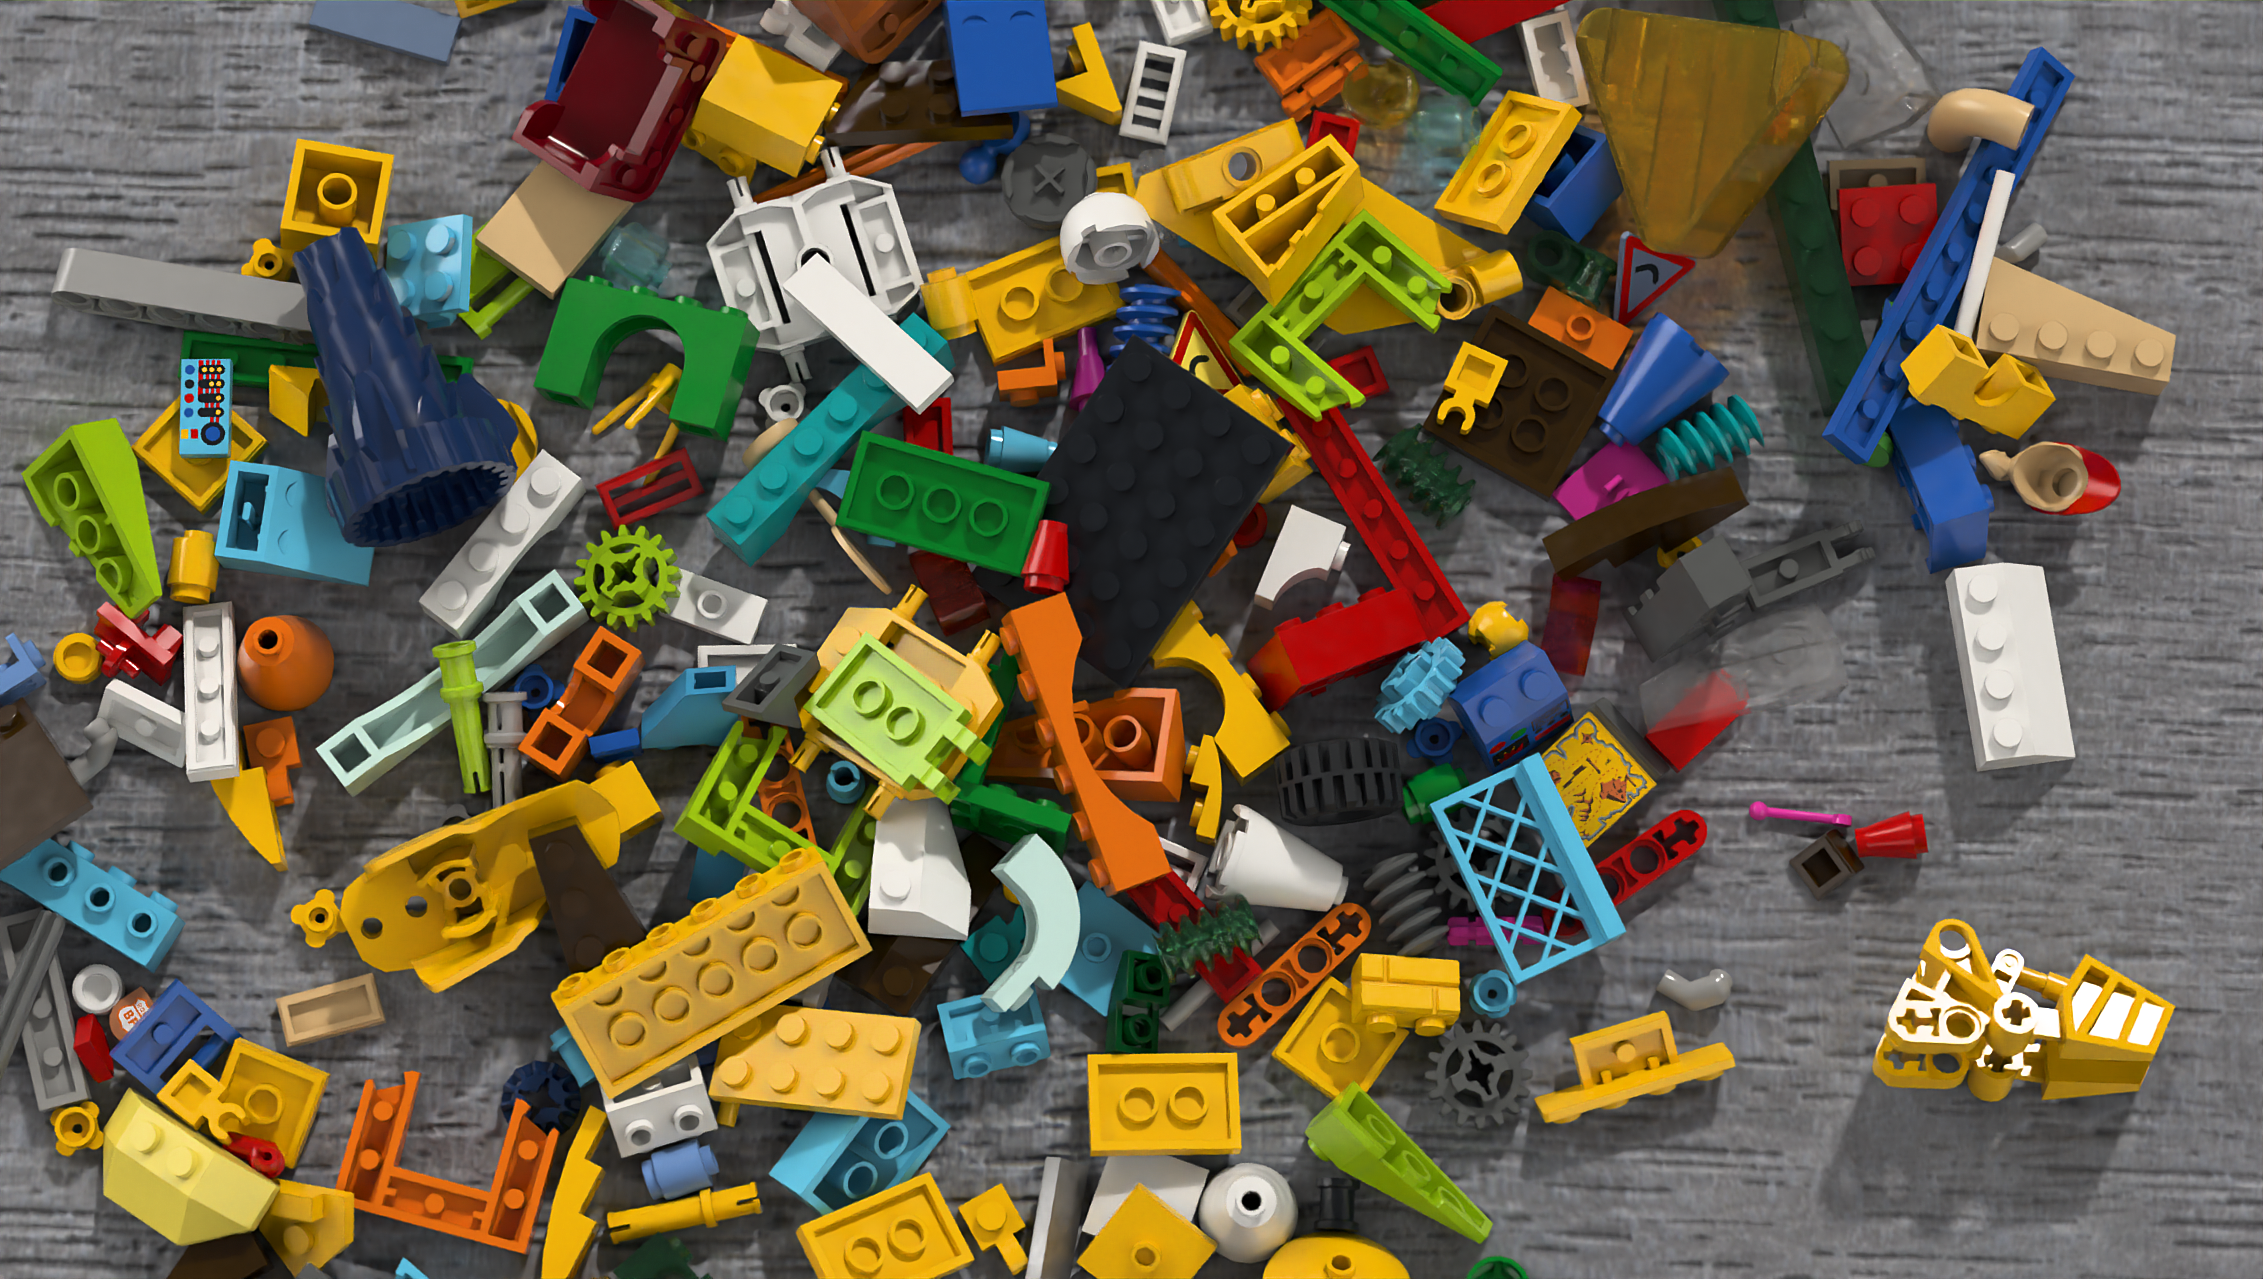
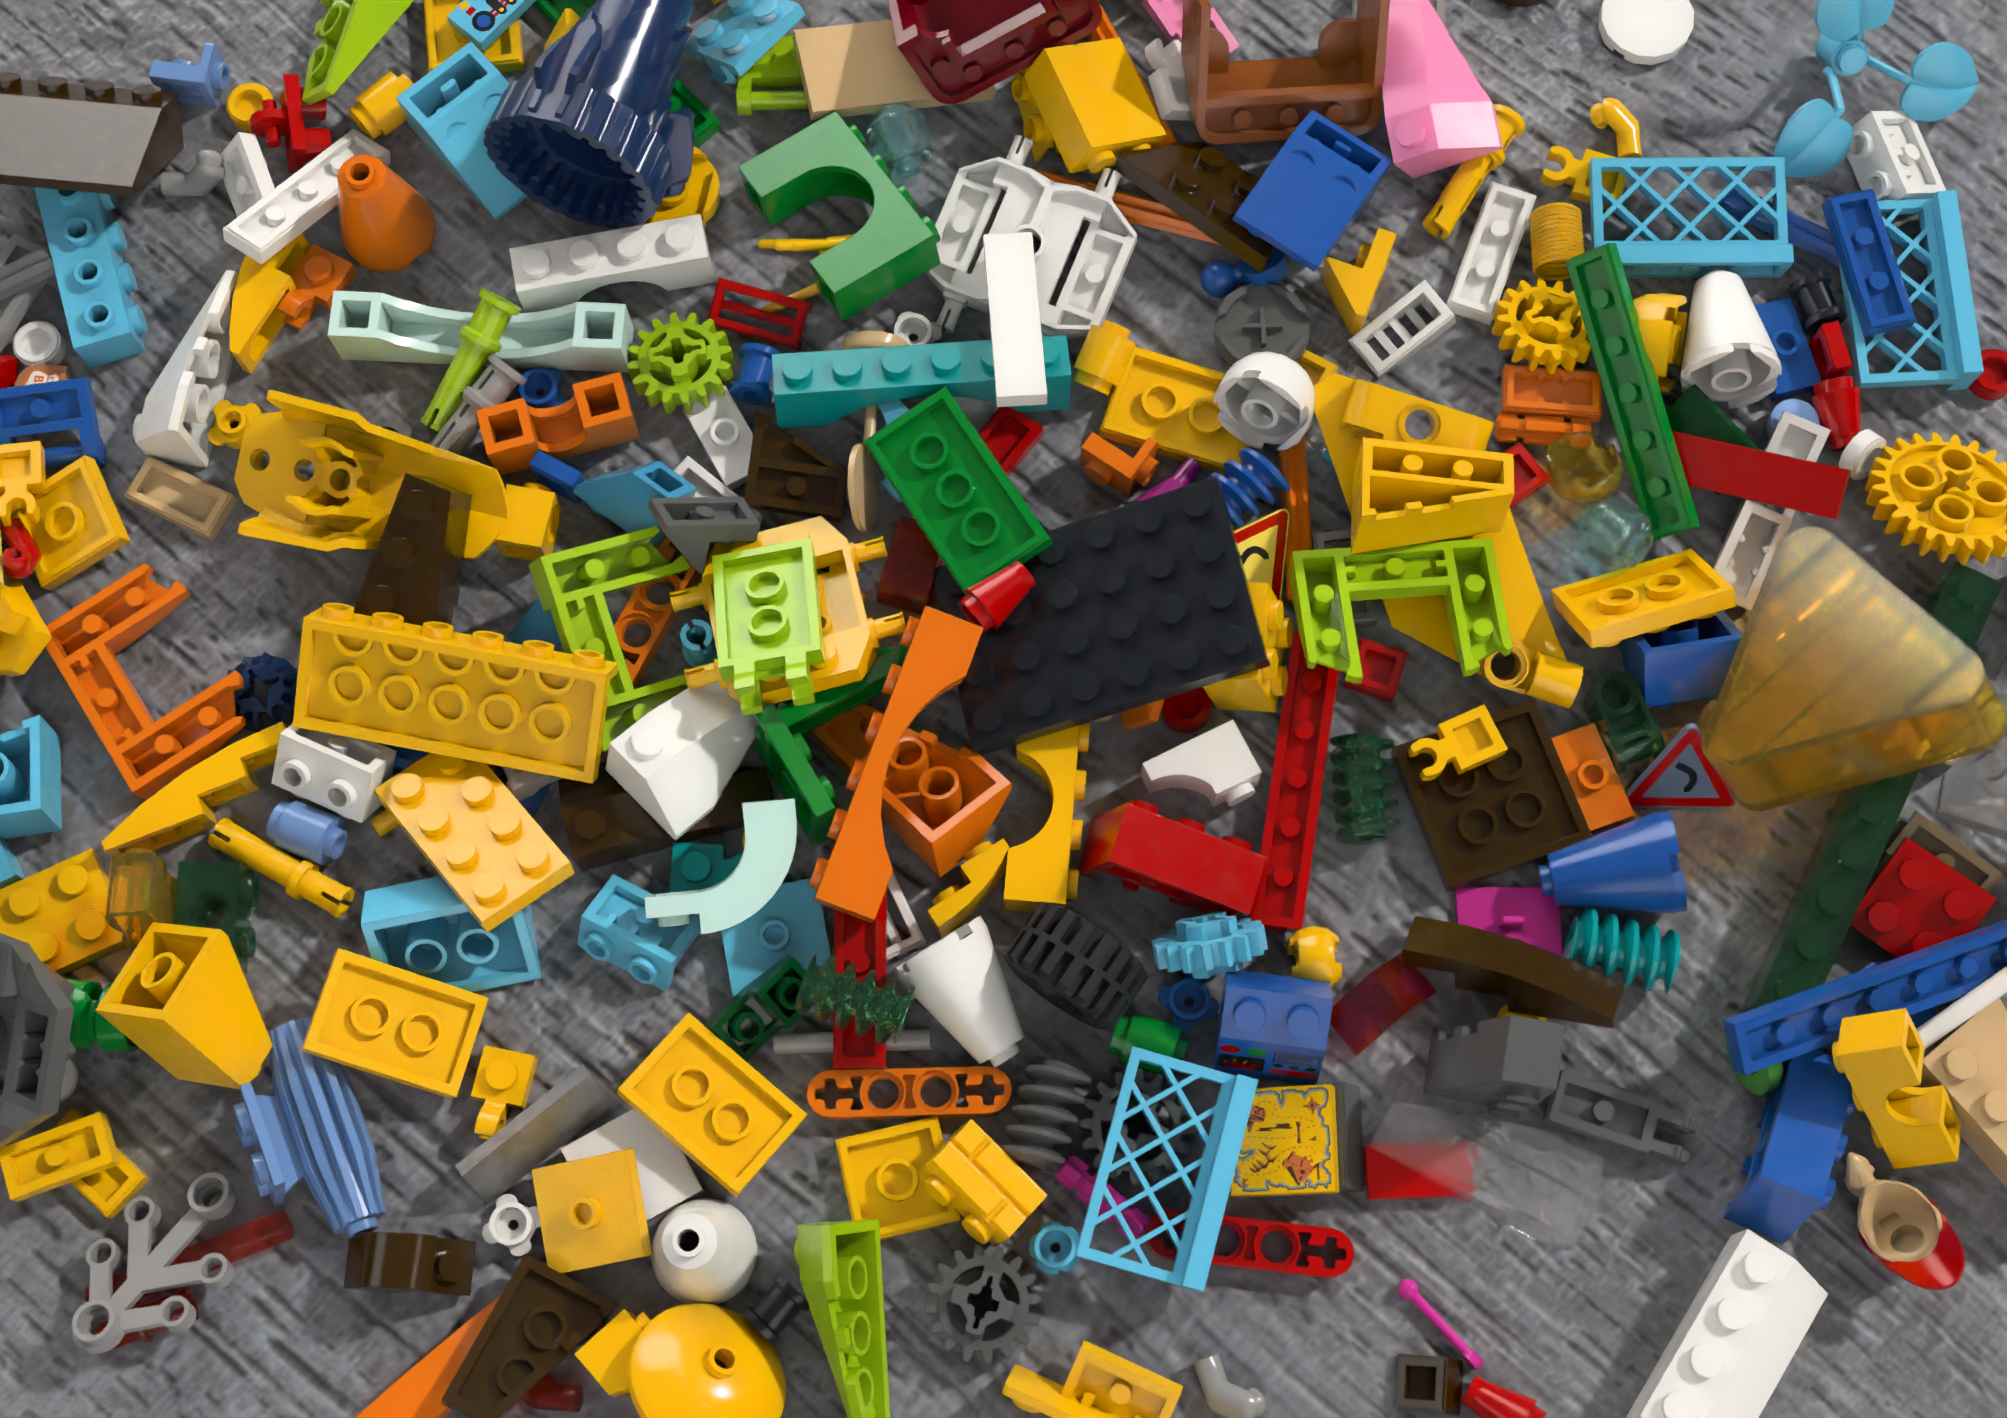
camera: 45 degrees right, 5 degrees down
medium azure cone [984,425,1057,473] -> none
none -> white wedge [133,270,238,468]
none -> blue bush [729,343,781,405]
none -> dark brown wing [744,412,848,522]

